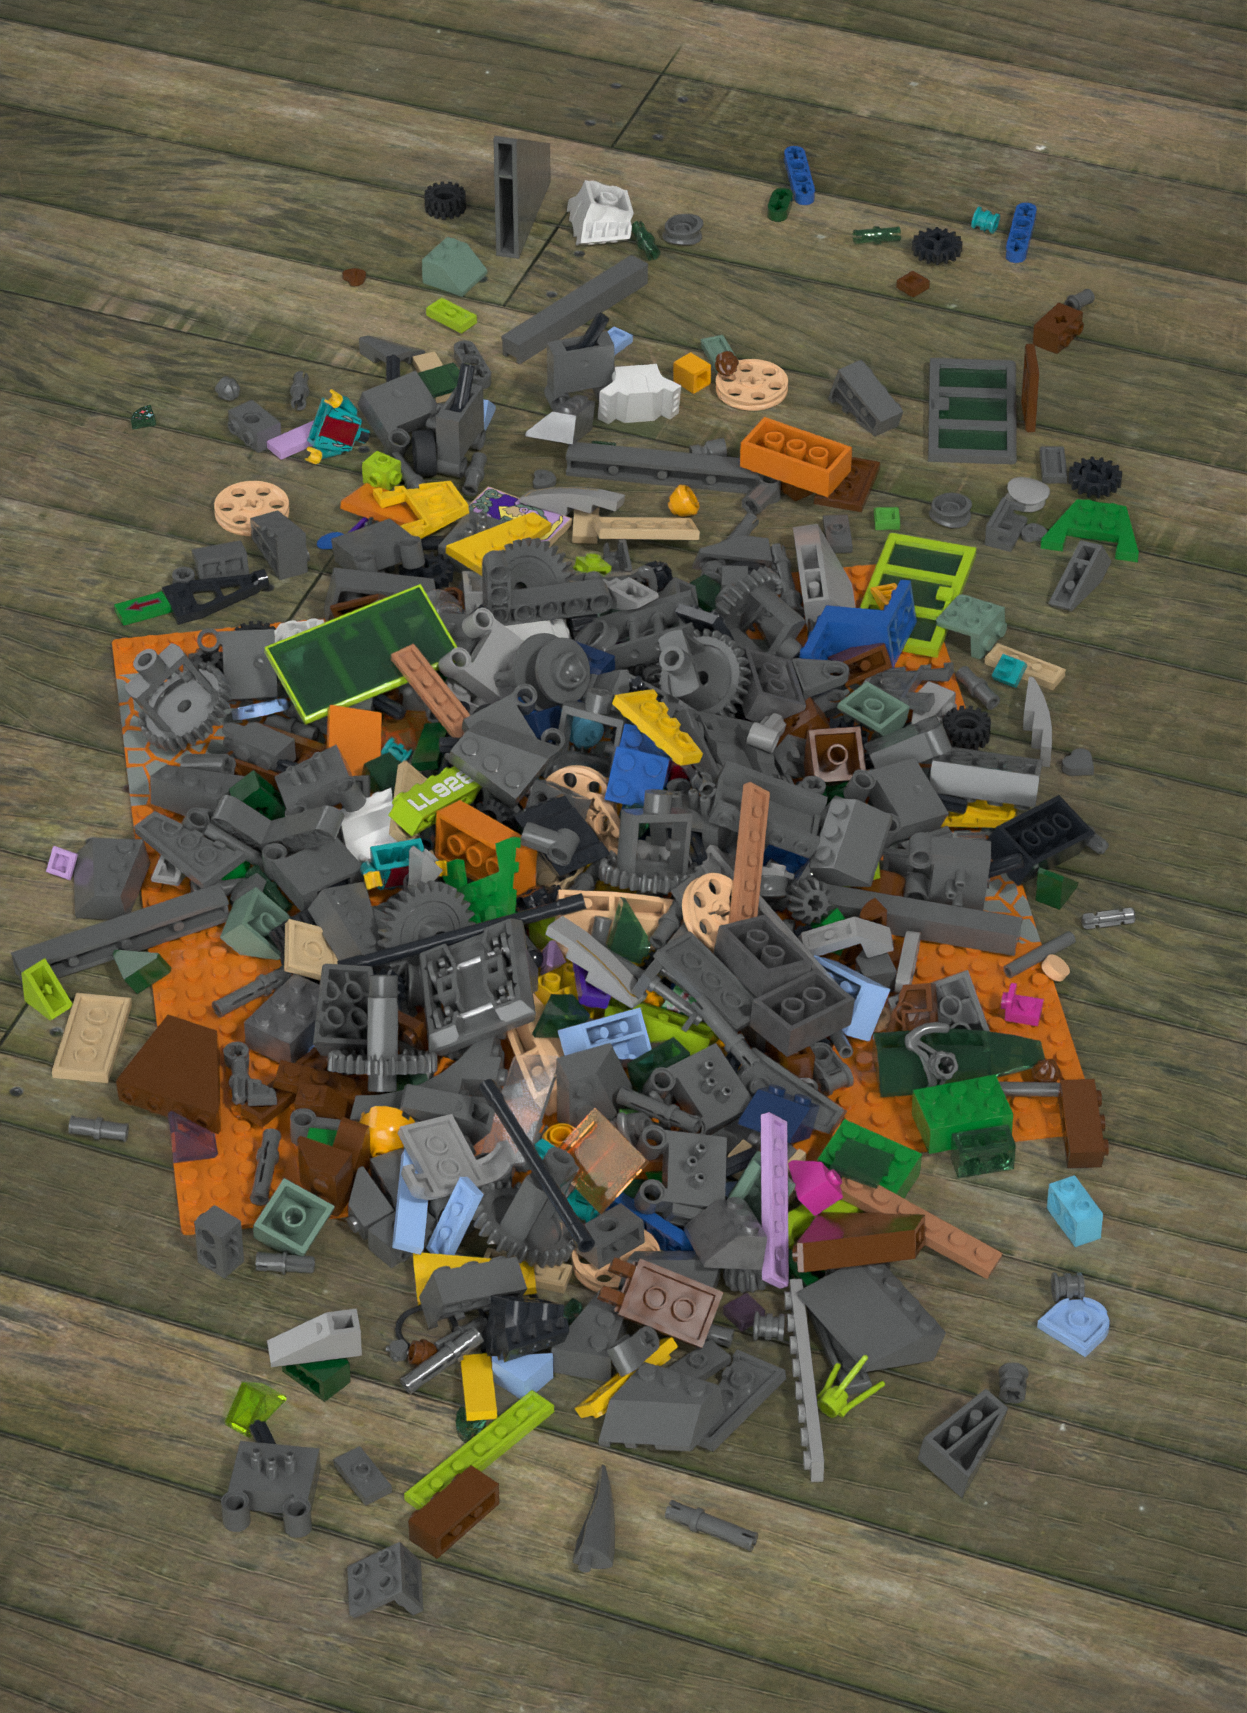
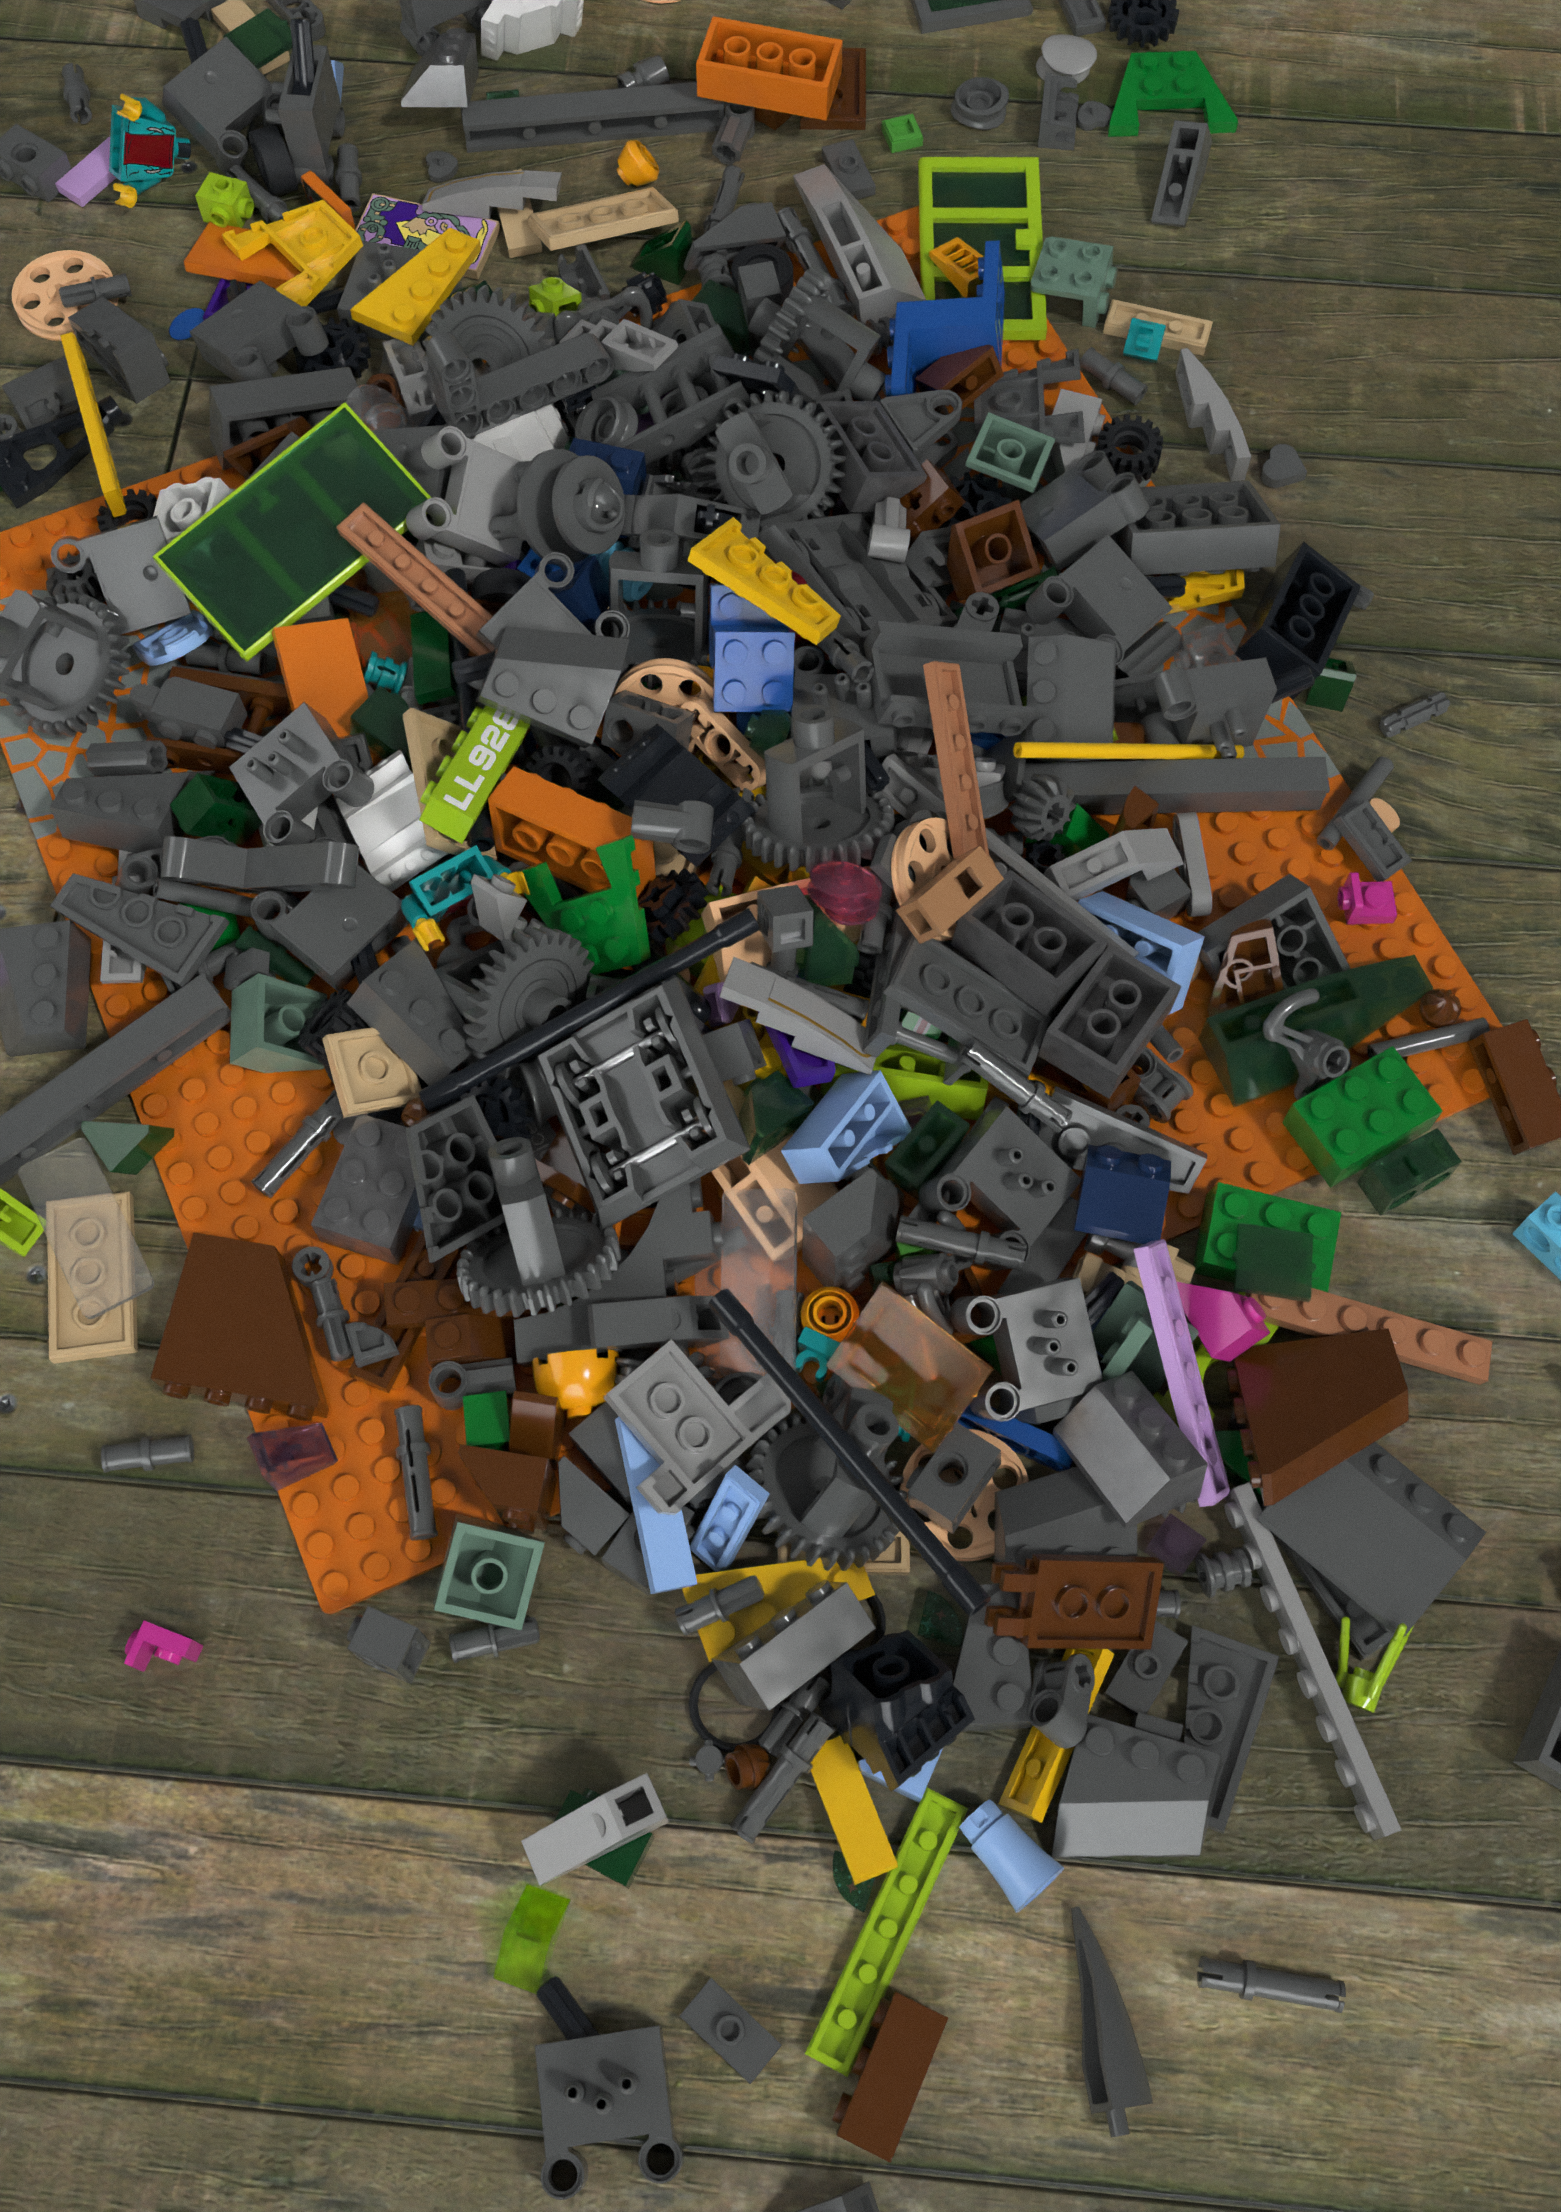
camera: 15 degrees left, 25 degrees up
none -> clear piece [18,1138,155,1319]
none -> dark grey axle [59,273,132,308]
none -> yellow tile [60,332,127,517]
none -> dark pink bracket [124,1621,203,1672]
none -> orange tile [301,171,356,230]
none -> dark green slope [631,220,692,285]
none -> dark grey axle [675,1575,764,1636]
none -> dark grey brick [703,1018,767,1087]
none -> dark grey brick [757,885,813,953]
none -> clear pink piece [807,861,882,926]
none -> medium nougat brick [896,845,1004,944]
none -> light blue plant [959,1799,1064,1913]
none -> yellow piece [1013,742,1244,760]
none -> dark grey plate [1333,799,1412,882]

